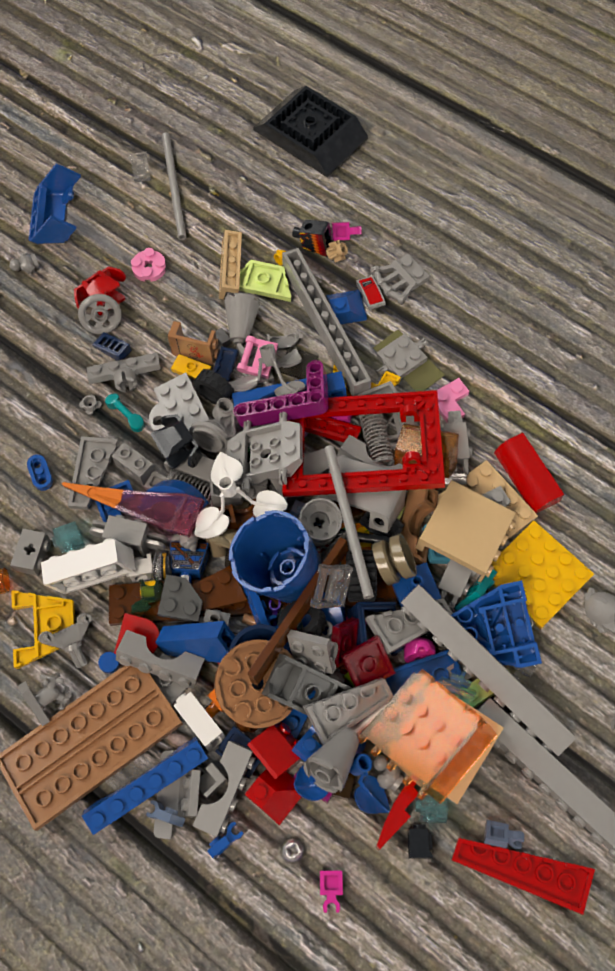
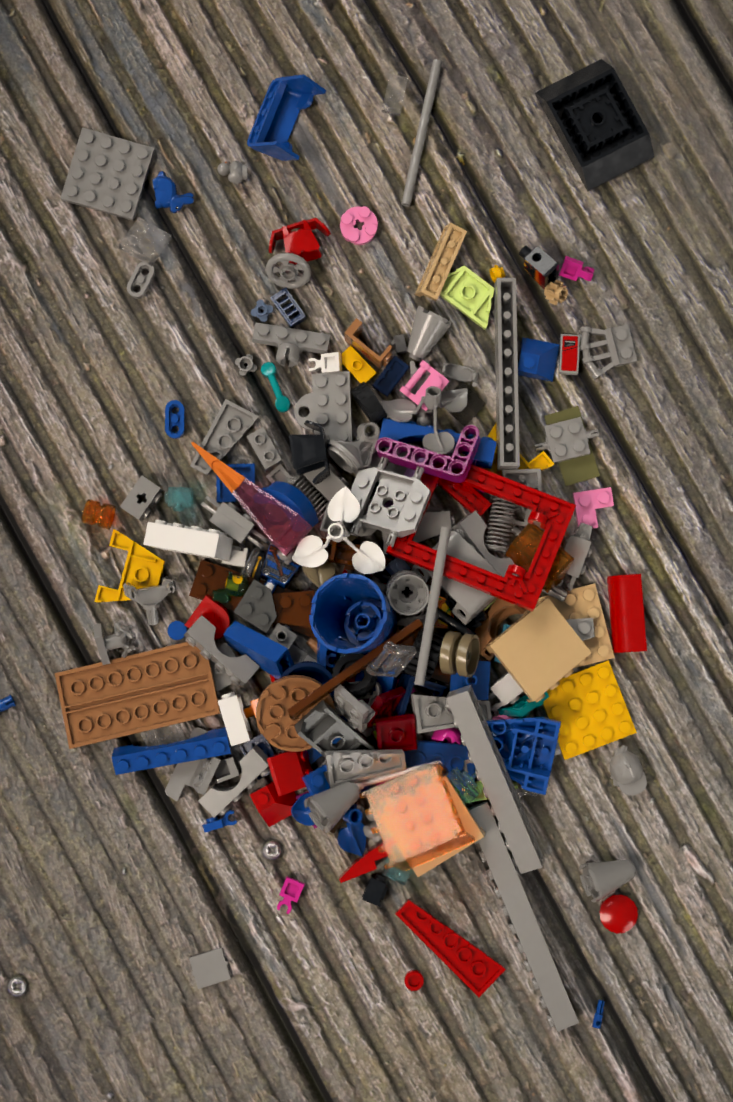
camera: 20 degrees right, 20 degrees up
sand blue plate [146,800,186,827] -> none
sand blue plate [484,820,524,849] -> none
none -> sand blue plate [251,300,273,322]
none -> white plate [308,352,342,373]
none -> red tile [404,970,424,991]

